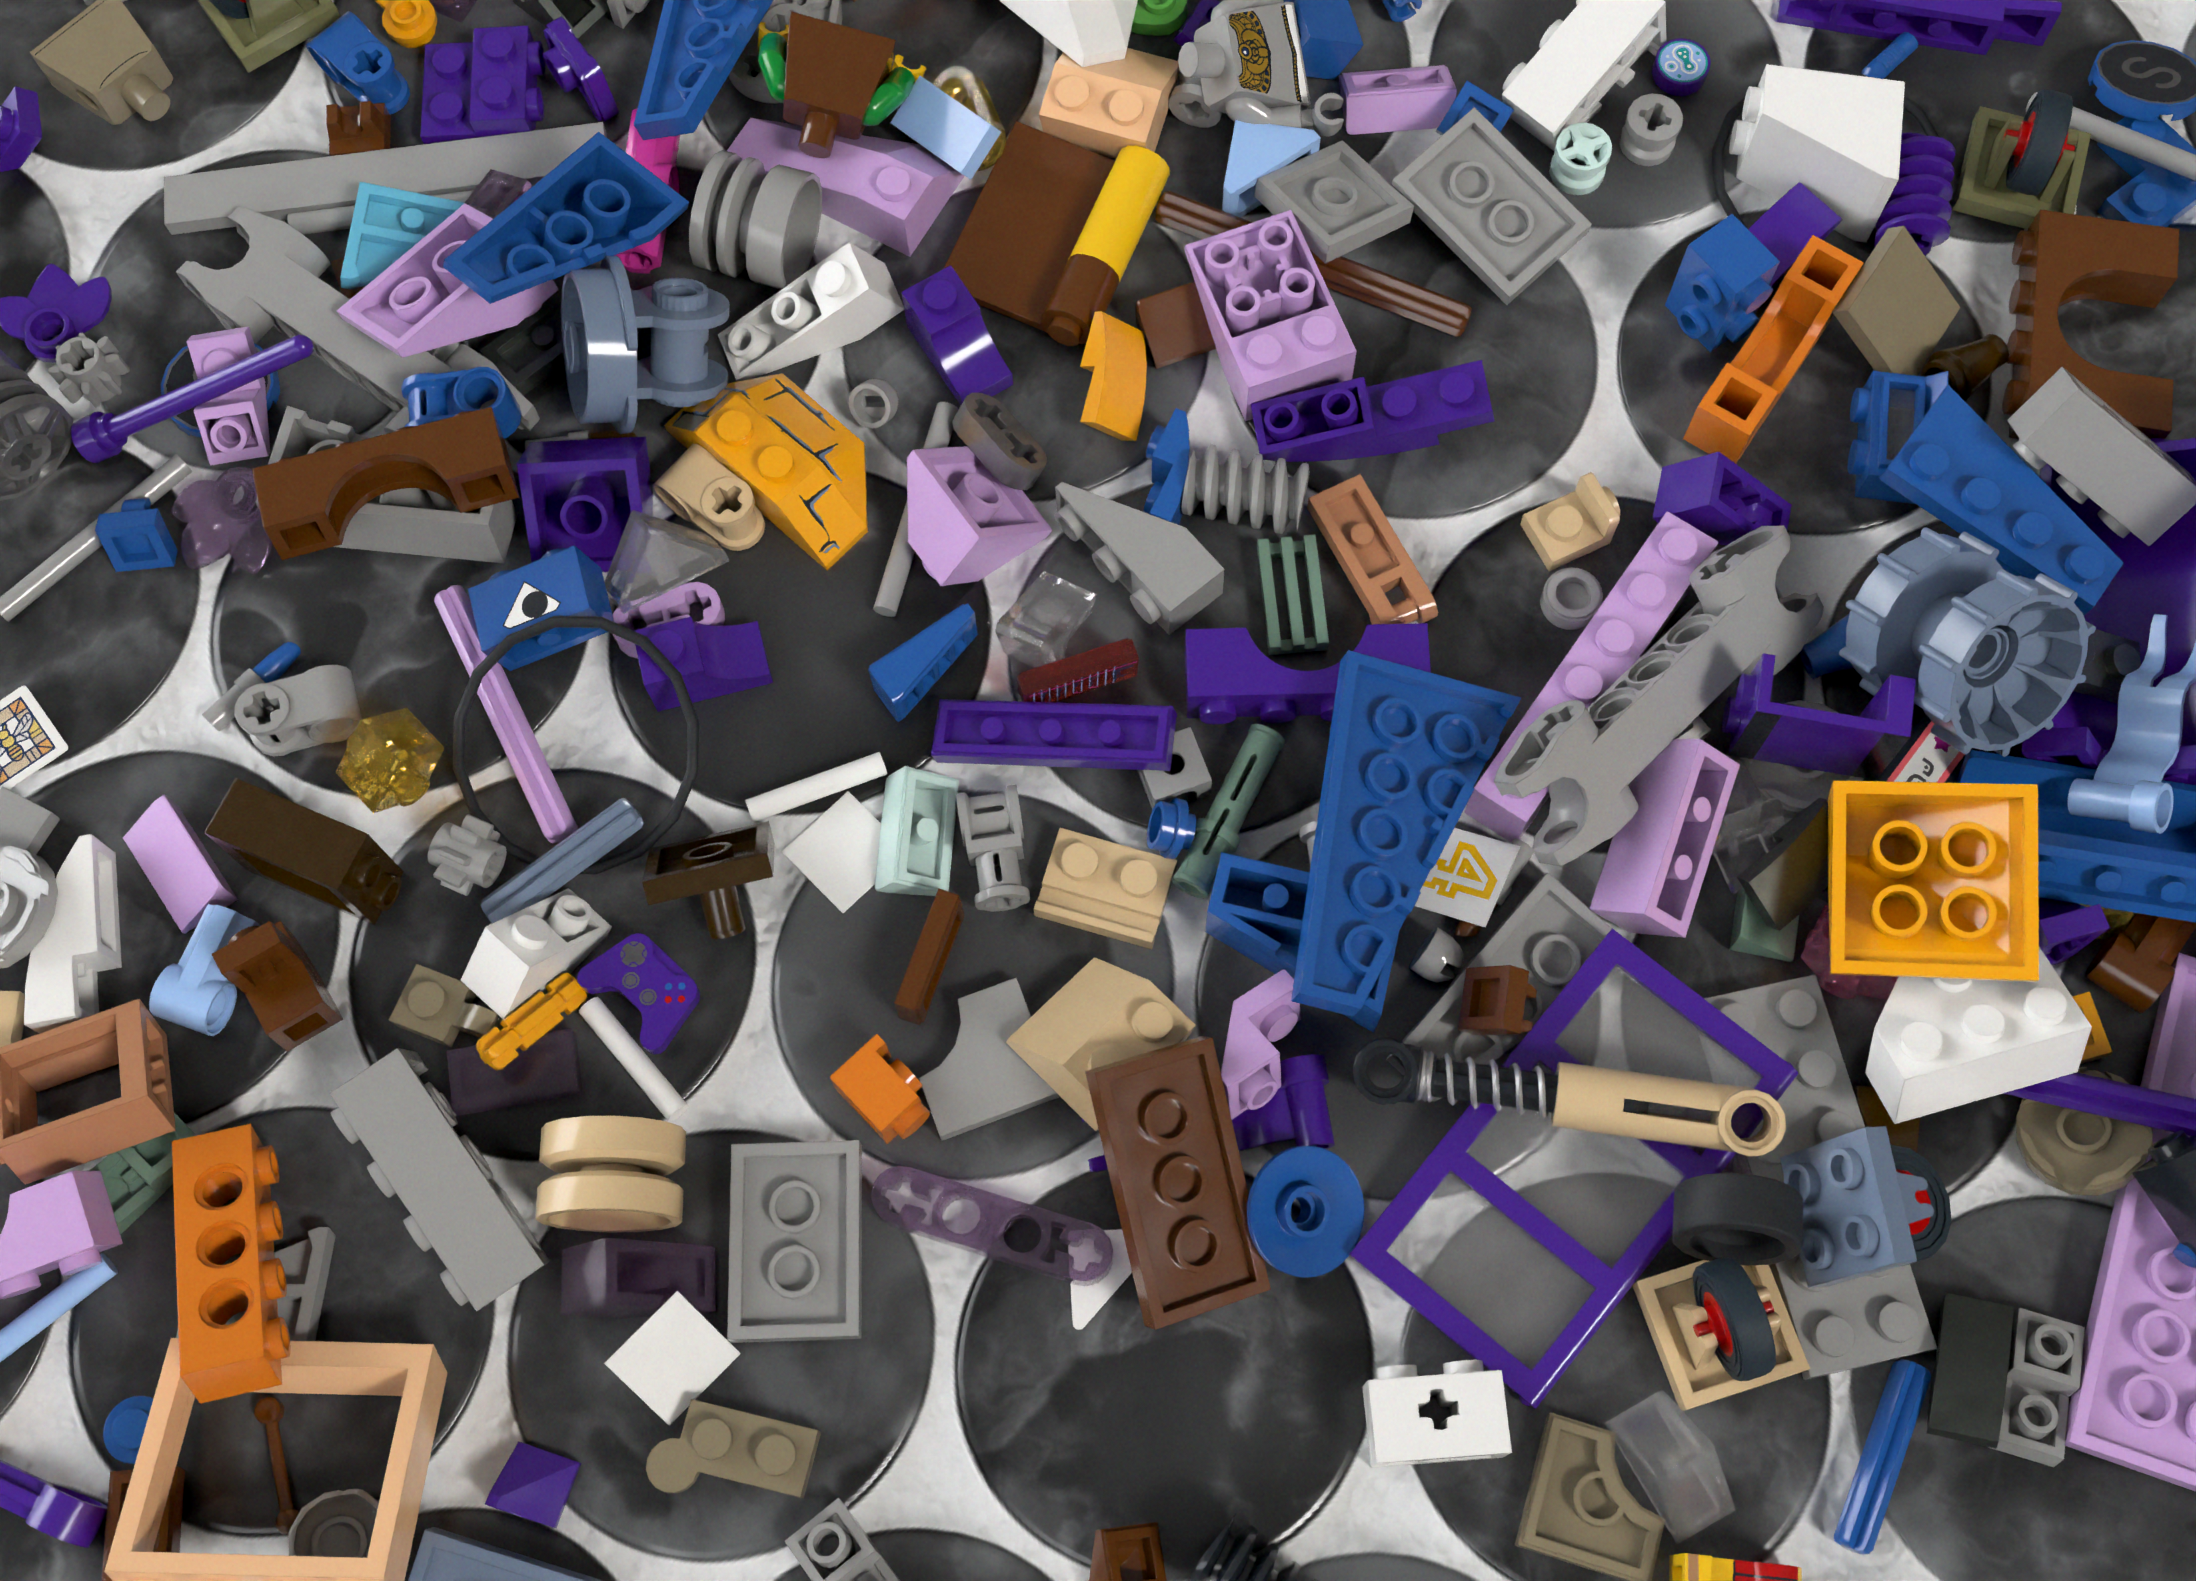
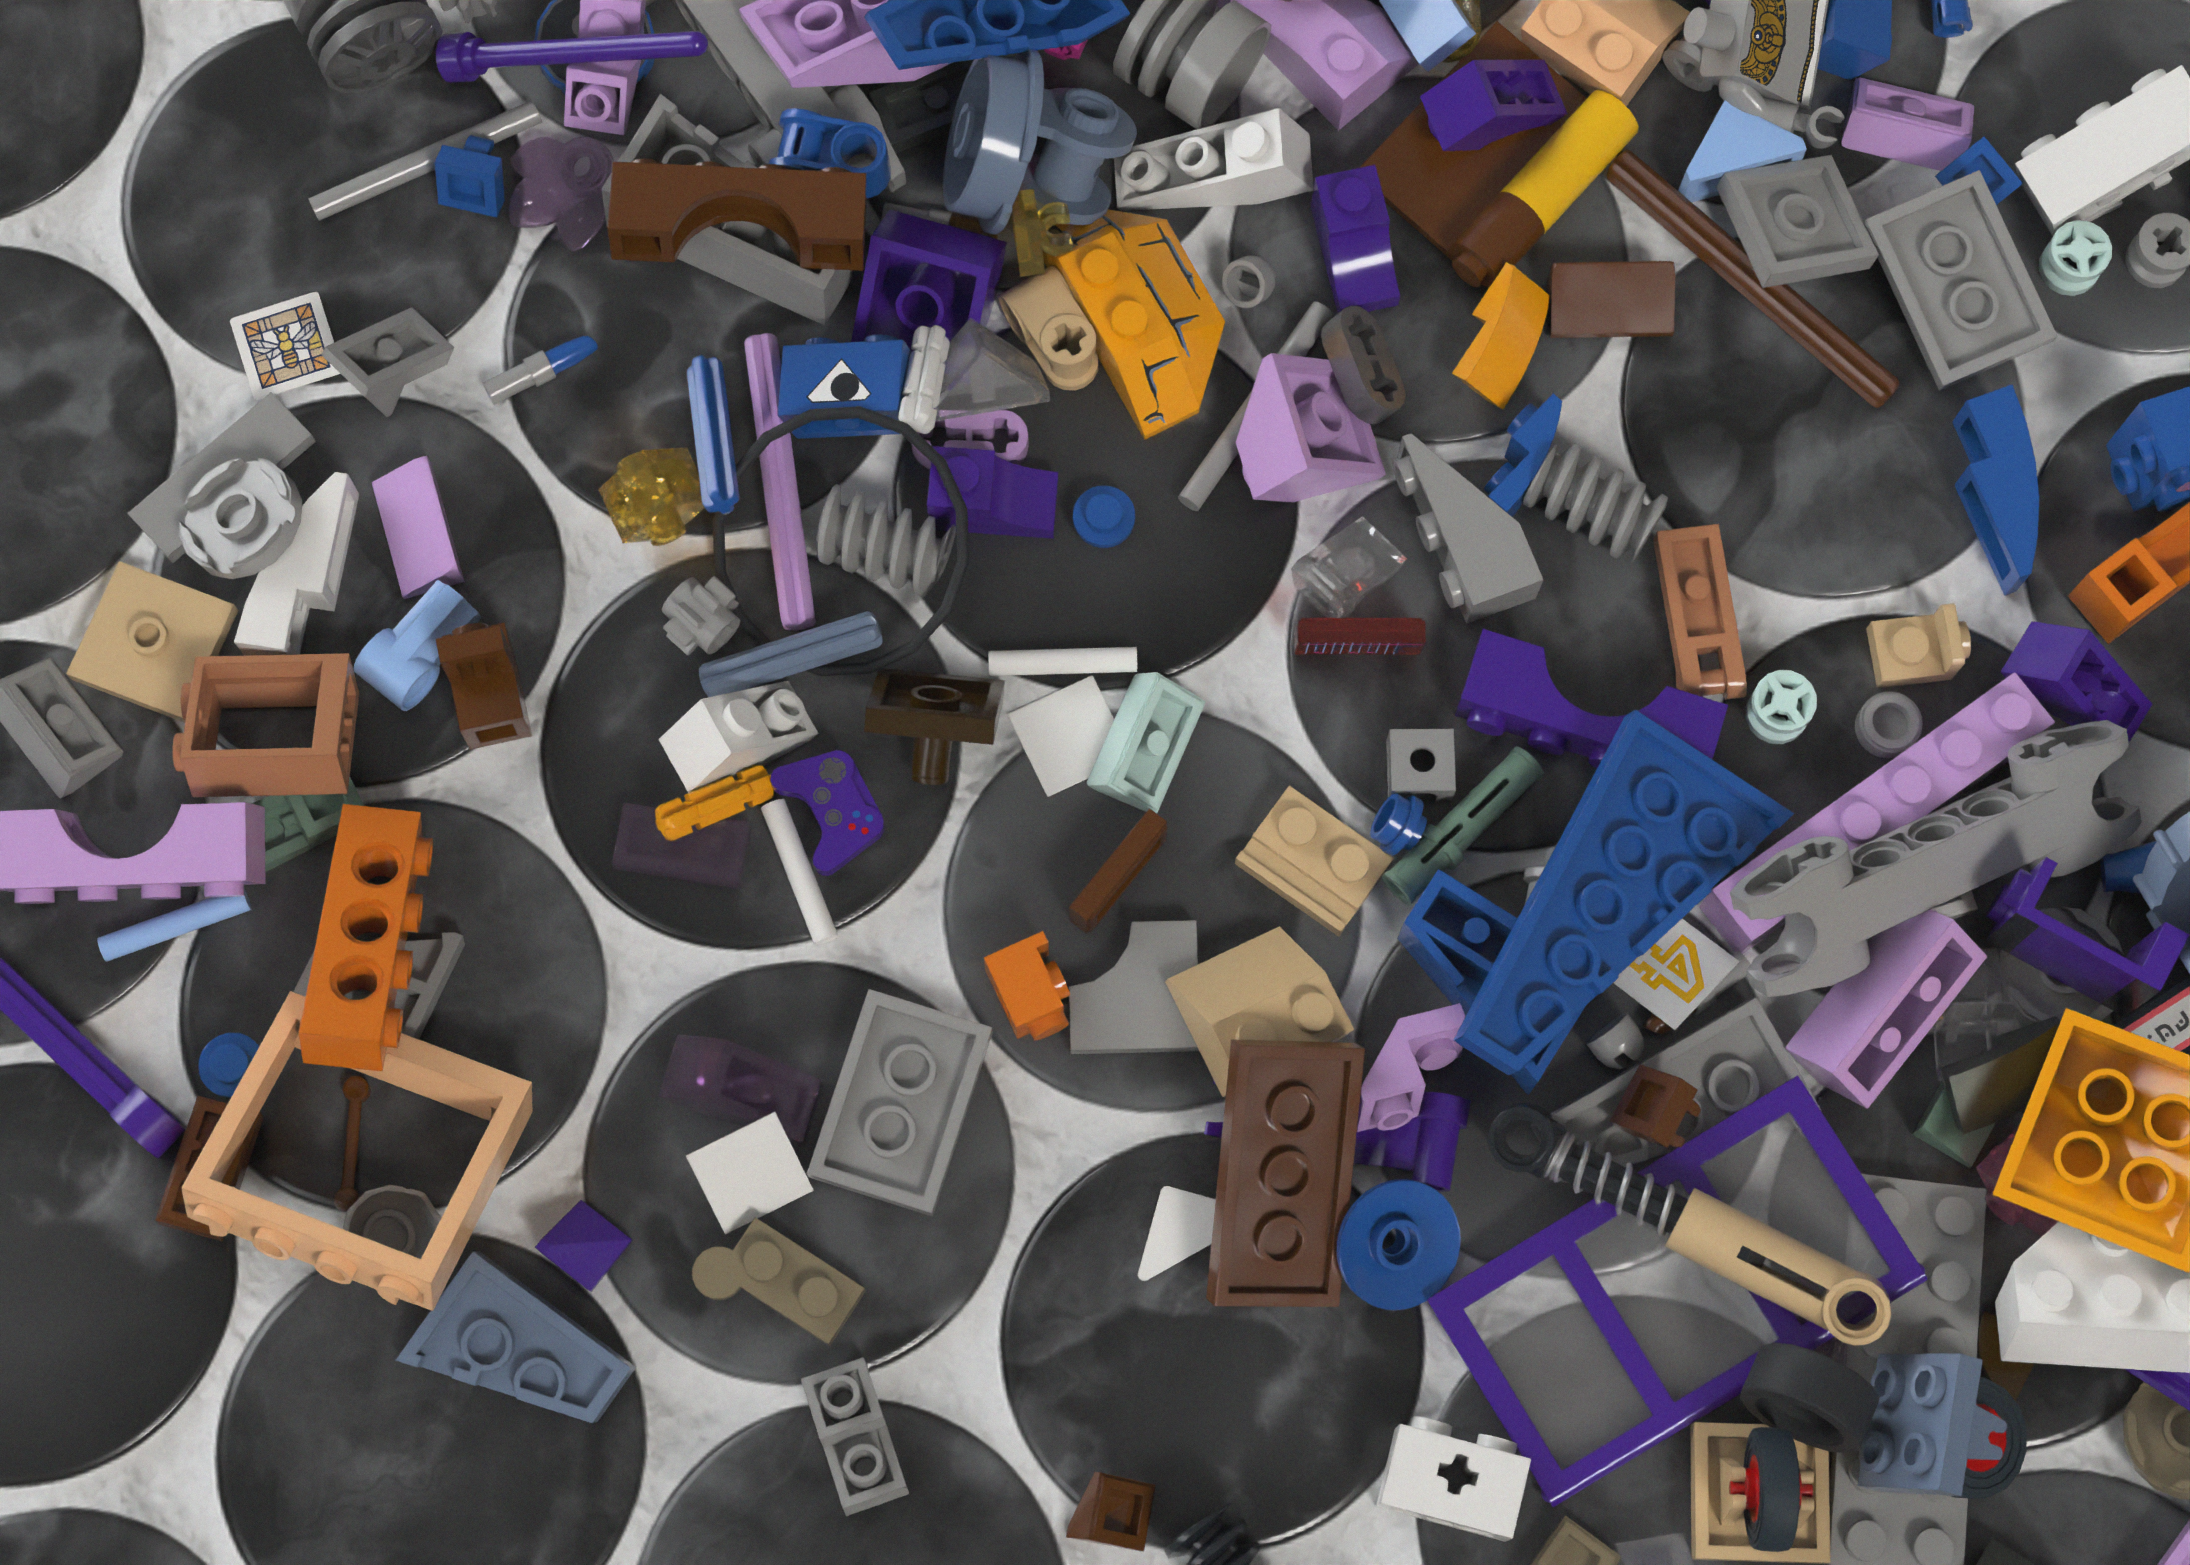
camera: 15 degrees right, 5 degrees up
dark brown window [204,778,404,925] -> none
light grey piece [234,665,363,757] -> none
light grey wedge [329,1048,550,1311] -> none
dark tan plate [389,964,503,1048] -> none
tan wheel [535,1116,686,1232] -> none
blue slope [868,603,978,722] -> none
clear purple beam [871,1166,1114,1286] -> none
dark purple tile [931,699,1177,771] -> none
light grey connector [956,785,1030,912] -> none
lavender slope [1185,210,1357,421] -> none
dark purple slope [1251,360,1495,462] -> none
sand green tile [1256,534,1329,655] -> none
none -> light grey slope [322,307,455,417]
none -> axle [687,355,740,515]
none -> light grey piece [816,484,956,598]
none -> white axle [898,325,950,434]
none -> clear yellow tile [1011,189,1073,277]
none -> blue plate [1073,486,1135,548]
none -> dark purple arch [1420,60,1568,151]
none -> light aqua wheel [1745,670,1817,744]
none -> blue slope [1952,385,2039,596]

